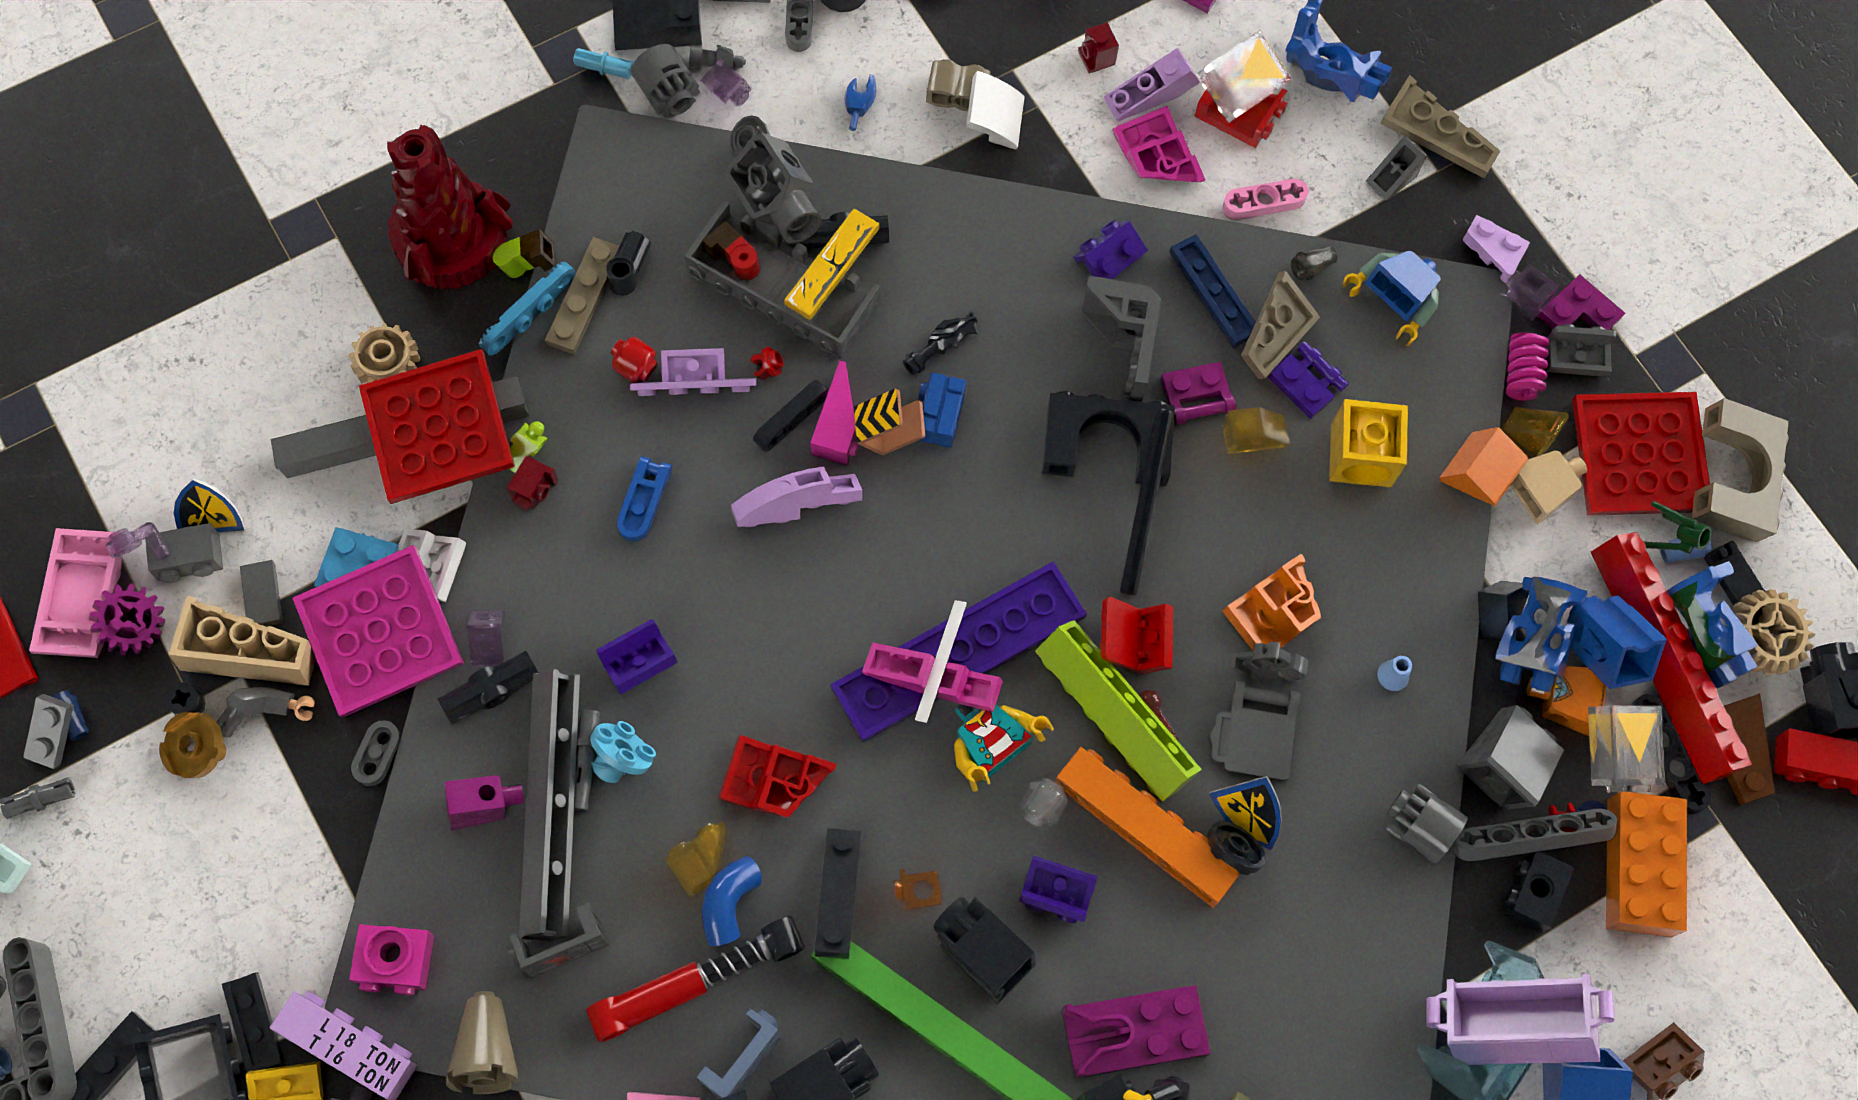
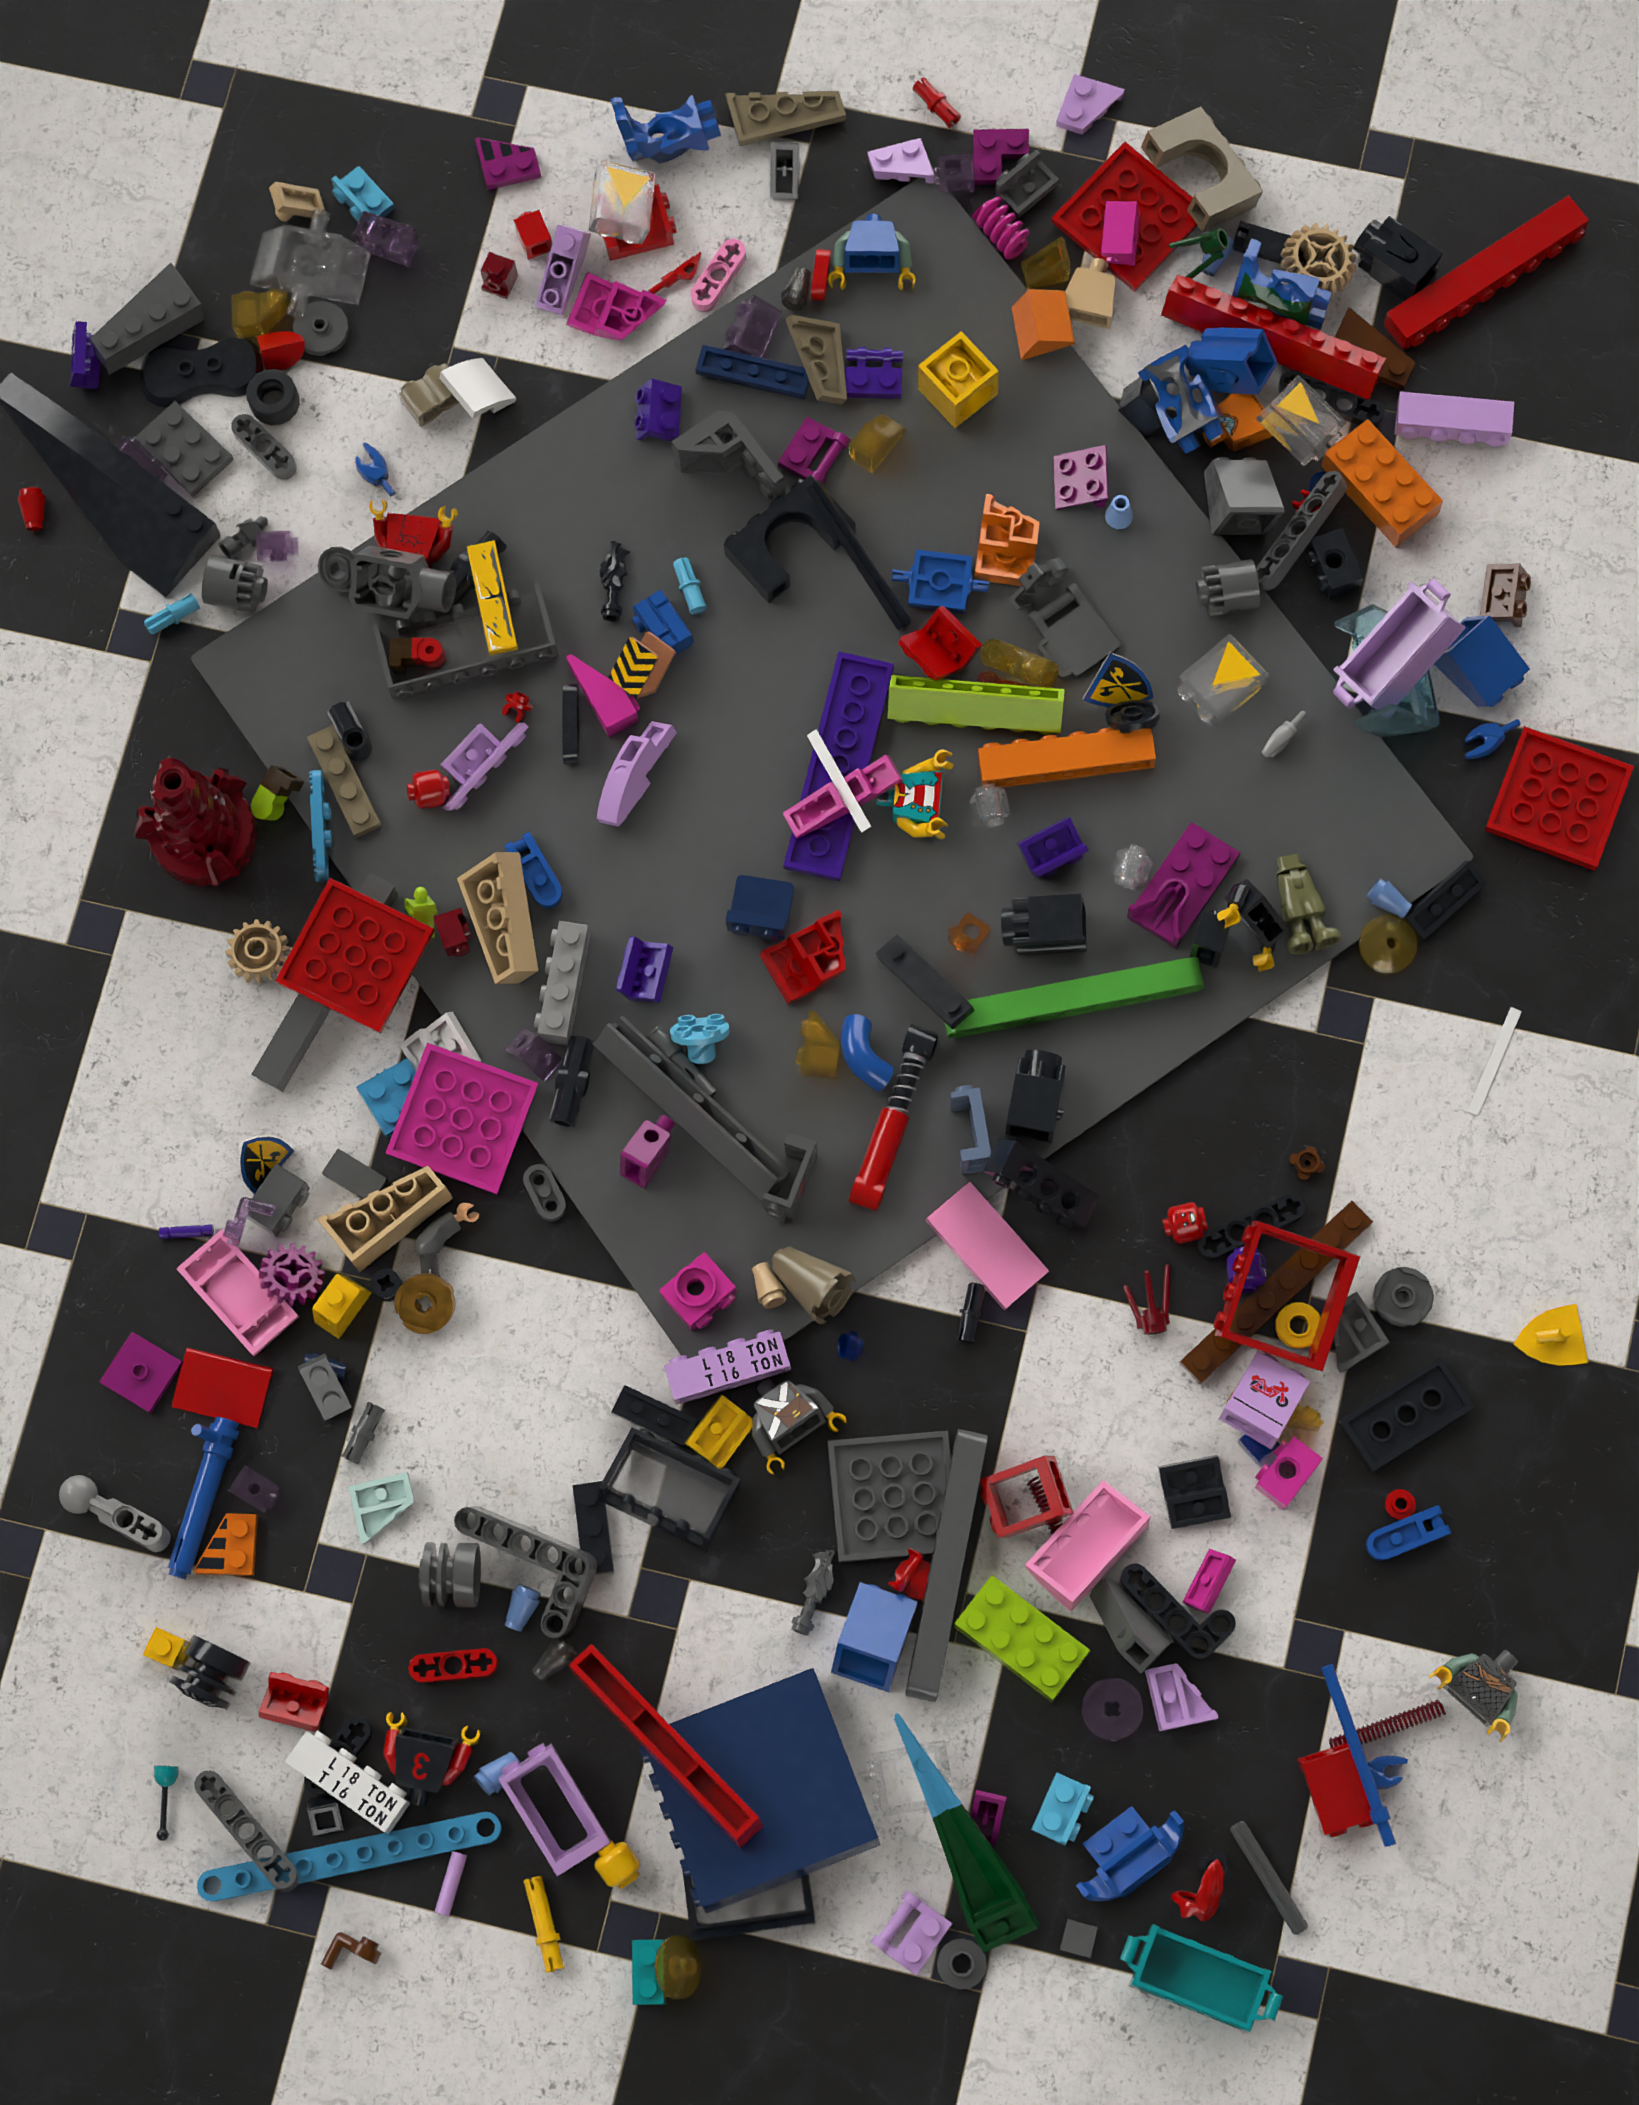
camera: 35 degrees left, 5 degrees up
none -> dark purple wheel [159,1224,214,1239]
none -> yellow torso [312,1274,372,1339]
none -> red torso [369,499,458,569]
none -> tan wedge [457,852,538,984]
none -> red brick [513,210,552,260]
none -> light grey brick [534,921,591,1046]
none -> red hand [648,252,702,294]
none -> medium azure axle [673,557,707,614]
none -> clear purple bracket [723,295,783,358]
none -> dark blue bracket [726,875,794,940]
none -> tan cone [752,1262,786,1309]
none -> red beam [811,249,831,301]
none -> blue plate [891,549,990,614]
none -> red pin [912,77,962,128]
none -> clear yellow cylinder [980,638,1059,688]
none -> hinge [1054,445,1109,510]
none -> lavender wing [1056,74,1125,134]
none -> dark pink hinge [1101,201,1140,266]
none -> clear head [1111,844,1153,890]
none -> clear brick [1177,634,1269,727]
none -> light grey hand [1261,710,1307,758]
none -> lavender brick [1394,392,1514,447]

